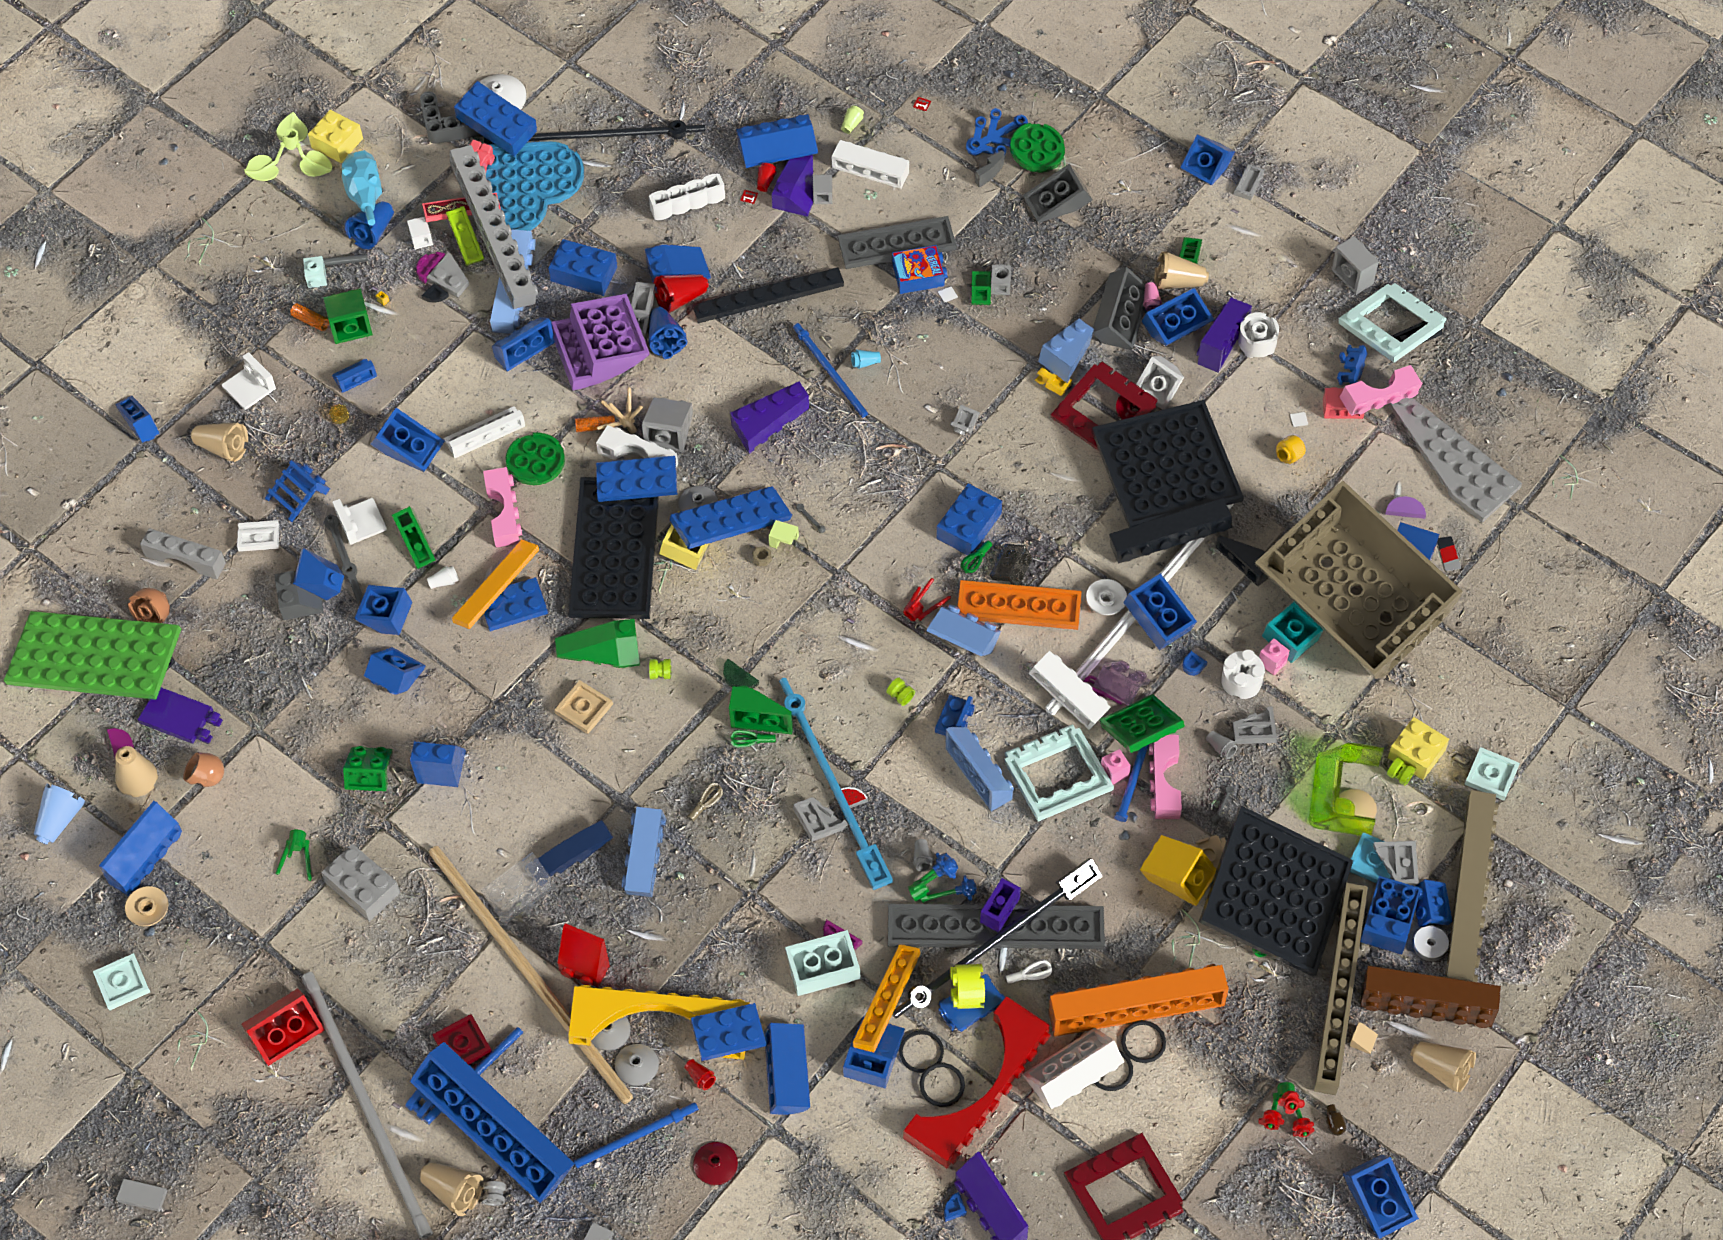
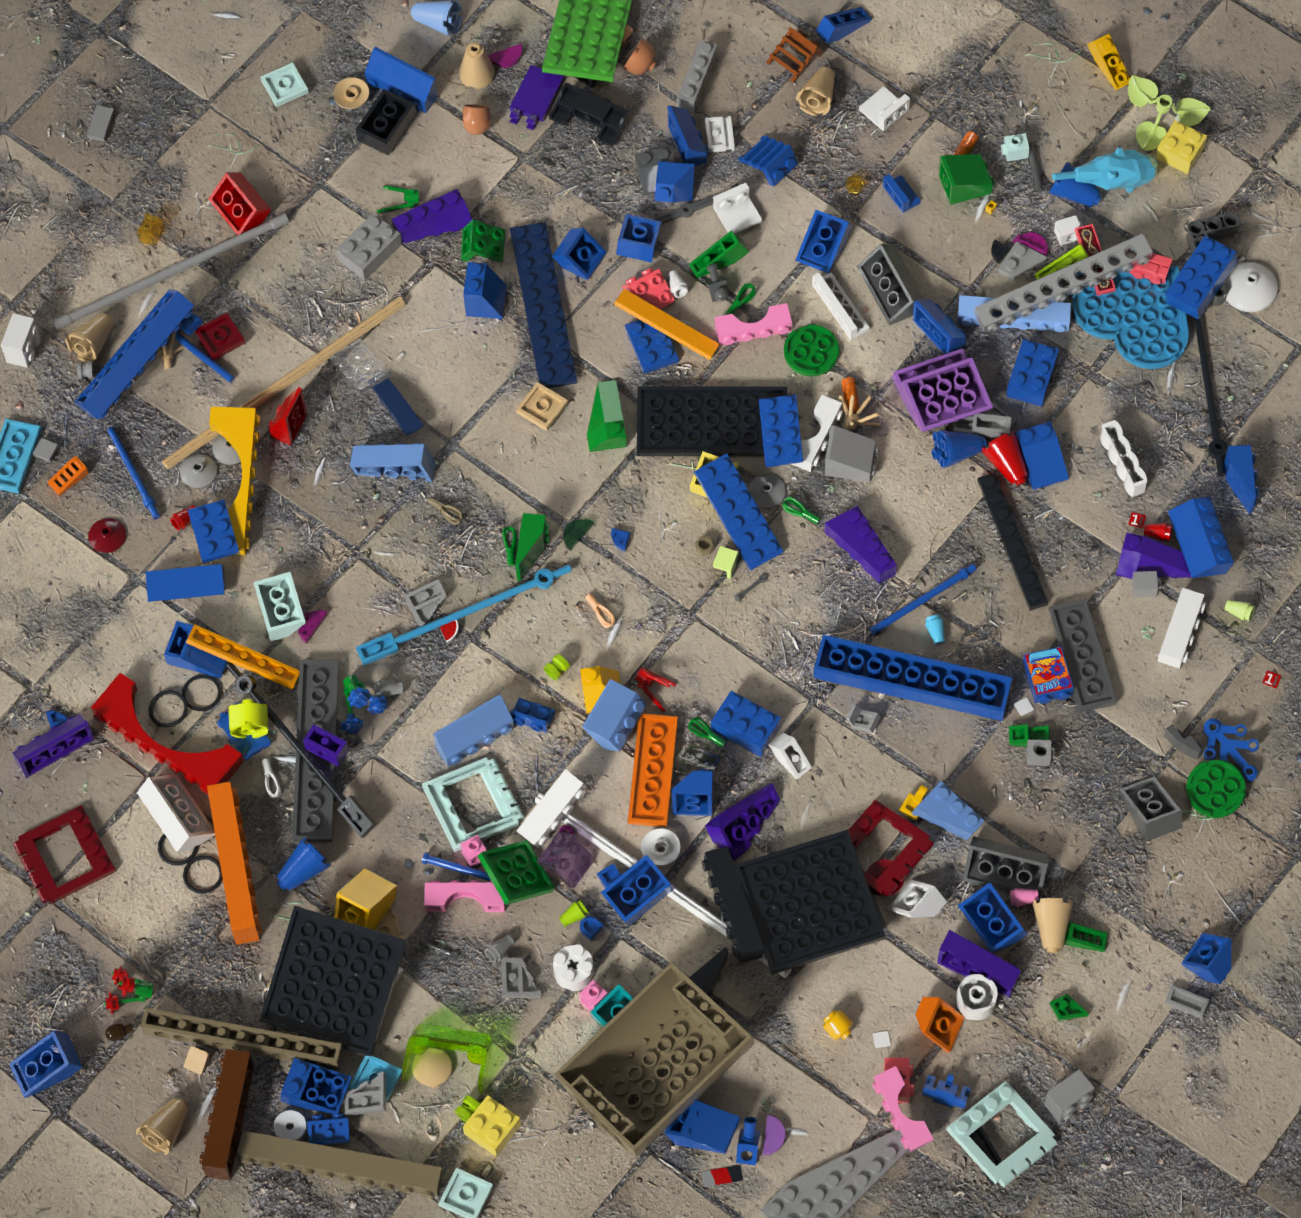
camera: 90 degrees right, 5 degrees up
lime wheel [649,659,671,679] -> none
none -> orange slope [47,456,89,496]
none -> clear yellow brick [137,213,165,246]
none -> blue cone [276,837,331,891]
none -> black brick [356,89,416,156]
none -> dark purple wedge [392,189,472,244]
none -> dark blue plate [510,222,577,388]
none -> black bracket [549,82,630,148]
none -> lime cone [559,900,589,927]
none -> yellow slope [580,666,621,713]
none -> light nougat piece [585,593,615,628]
none -> blue plate [597,863,621,888]
none -> blue tile [611,528,630,552]
none -> coral bracket [622,267,674,310]
none -> blue slope [667,105,709,166]
none -> blue slope [672,769,713,816]
none -> dark grey piece [705,263,730,302]
none -> dark purple wedge [705,783,780,860]
none -> green piece [725,283,756,315]
none -> blue bracket [736,1117,760,1165]
none -> dark orange plate [766,27,824,83]
none -> white slope [768,733,812,779]
none -> green piece [782,497,821,525]
none -> blue brick [813,635,1012,721]
none -> dark grey slope [857,244,924,325]
none -> orange slope [915,997,964,1052]
none -> green piece [1049,994,1089,1021]
none -> yellow slope [1087,34,1130,90]
none -> blue slope [1224,445,1259,513]

